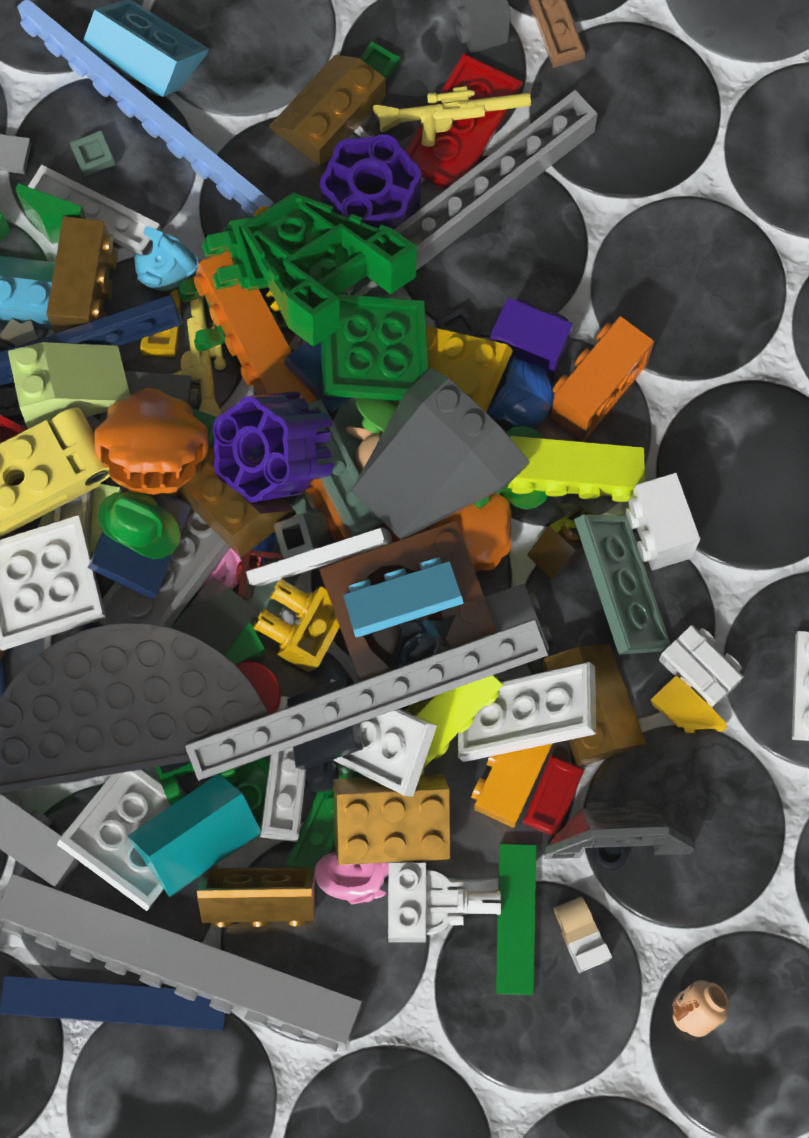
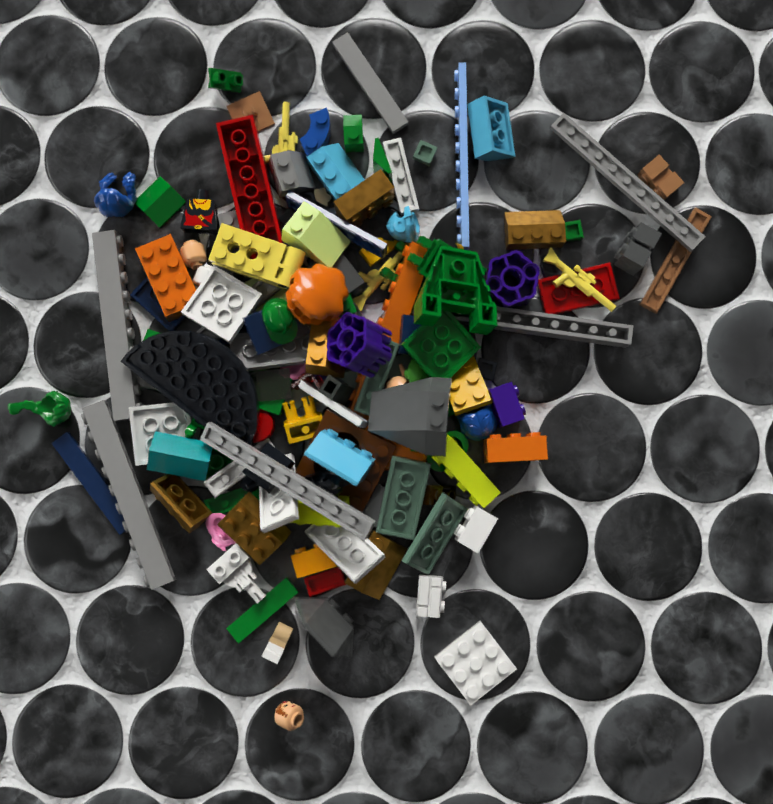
camera: 50 degrees right, 10 degrees up
yellow slope [651,675,728,734] -> none
none -> sand green tile [376,455,431,540]

